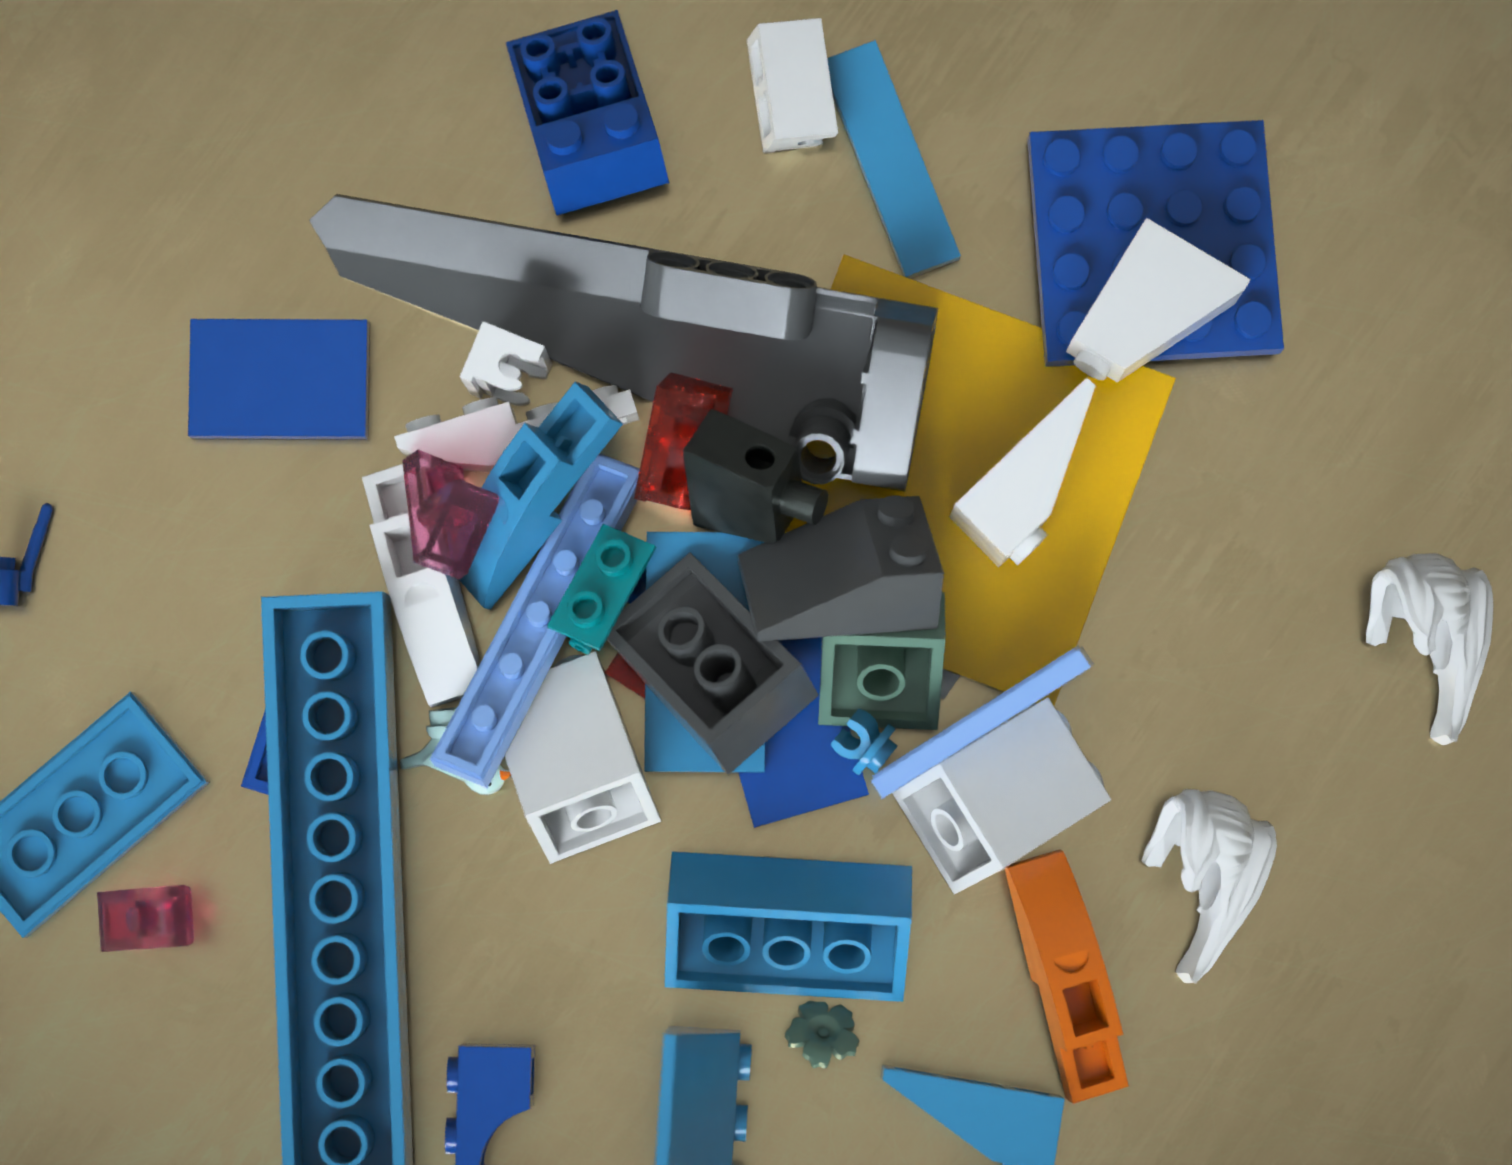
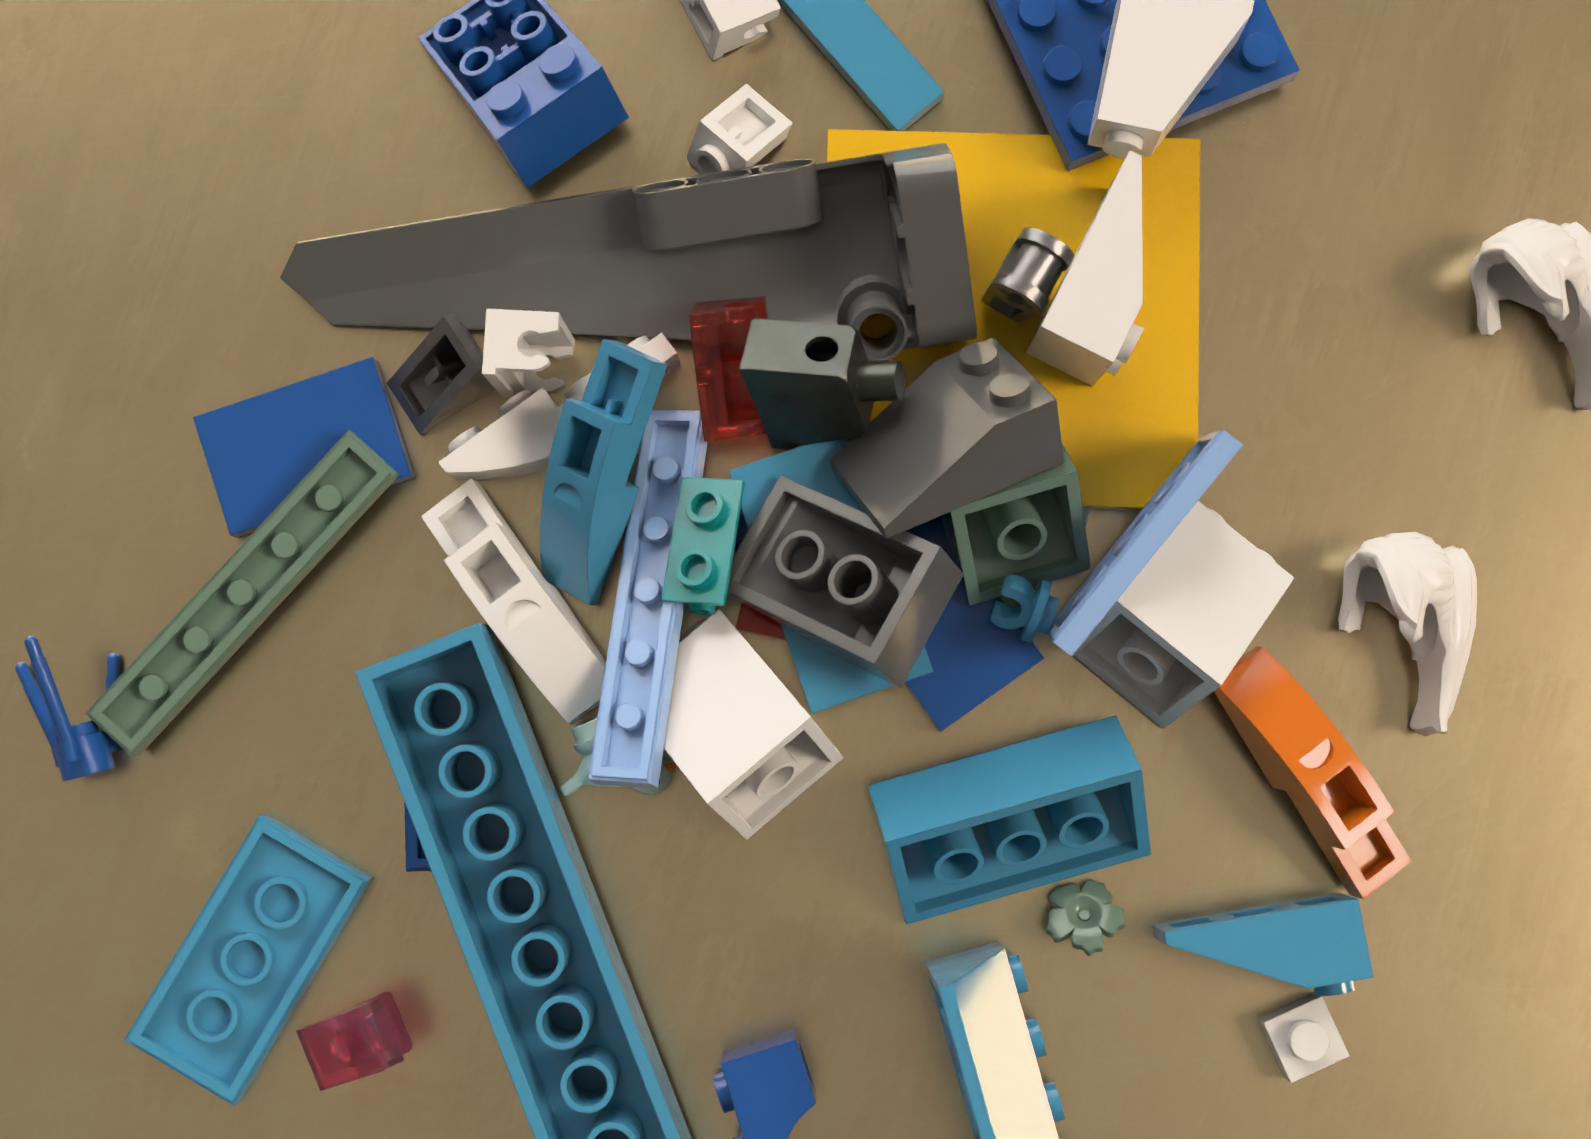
camera: 20 degrees left, 0 degrees up
clear pink slope [402,450,499,579] -> none
none -> sand green tile [85,430,400,757]
none -> flat silver slope [387,313,495,435]
none -> white bracket [687,83,793,175]
none -> flat silver piece [981,227,1074,322]

